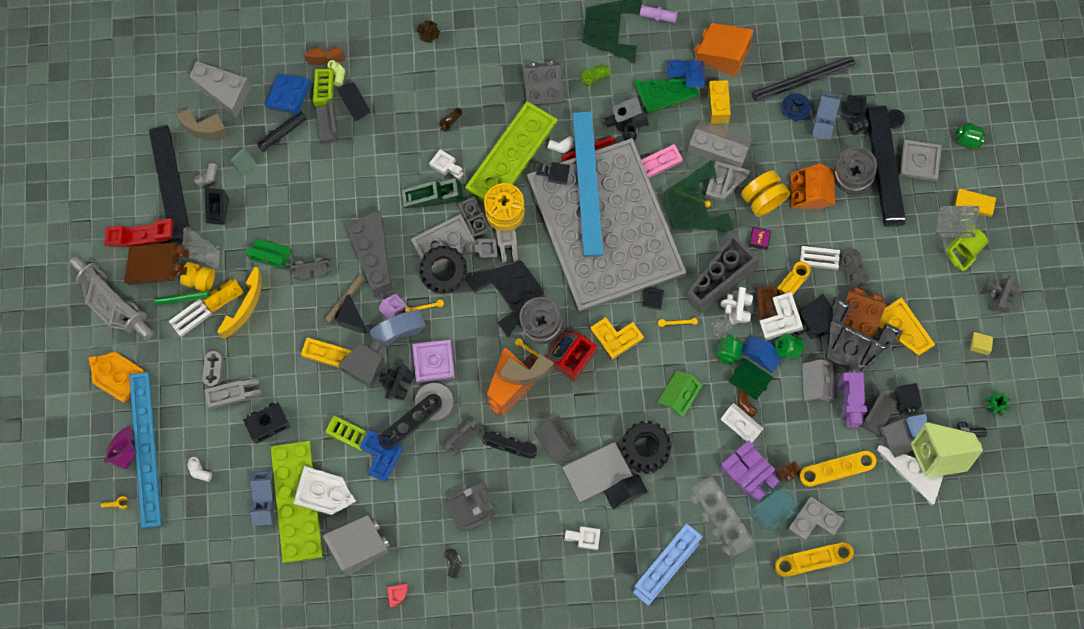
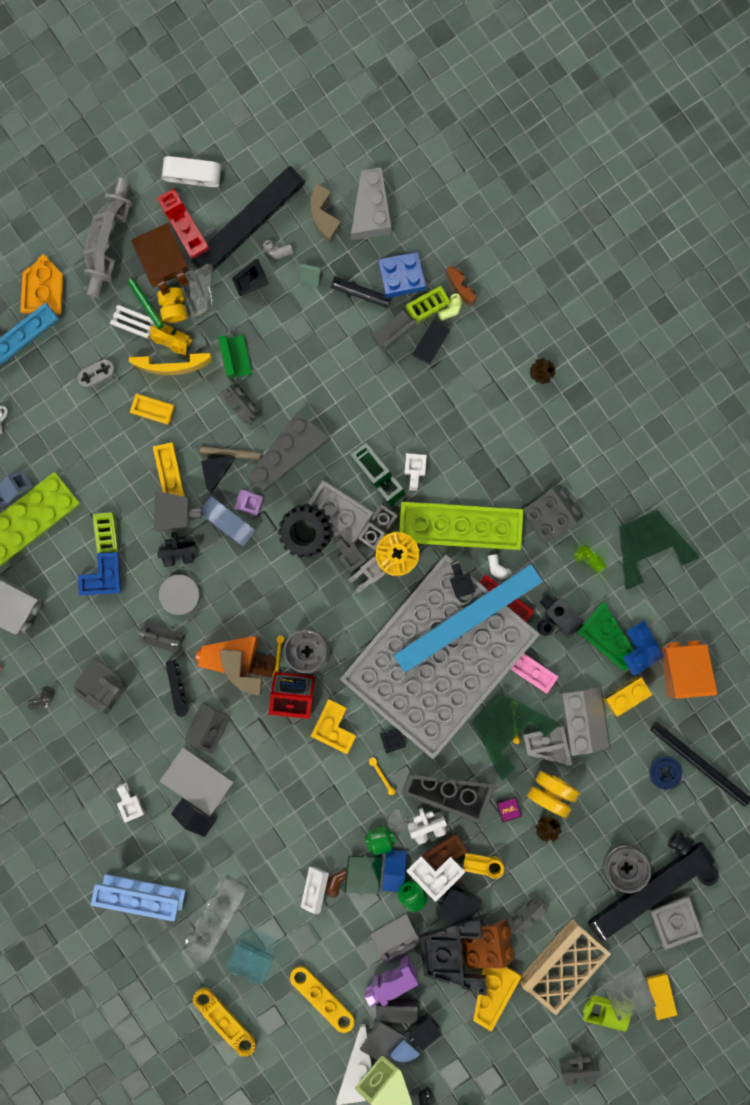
camera: 55 degrees right, 15 degrees up
light grey hinge [204,379,262,410] -> none
black brick [243,403,291,444] -> none
white tile [293,466,356,515] -> none
black beam [379,394,442,450] -> none
yellow hinge [405,300,444,312] -> none
lavender plate [412,339,455,383] -> none
dark brown arm [439,108,463,132] -> none
black wing [465,261,544,338] -> none
black tyre [621,420,671,474] -> none
lavender pin [640,5,678,23] -> none
bright green panel [658,371,703,417] -> none
medium lavender hips [720,440,780,502] -> none
reddish brown plate [776,461,800,482] -> none
light grey plate [788,497,844,541] -> none
orange slope [790,163,835,209] -> none
white tile [800,246,840,270] -> none
sand blue brick [812,91,841,140] -> none
black plate [846,95,867,116] -> none
green head [955,122,985,150] -> none
light yellow slope [970,332,993,355] -> none
none -> yellow tile [130,393,175,425]
none -> white beam [161,156,222,187]
none -> tan fence [519,918,611,1015]
none -> dark brown gear [535,816,562,842]

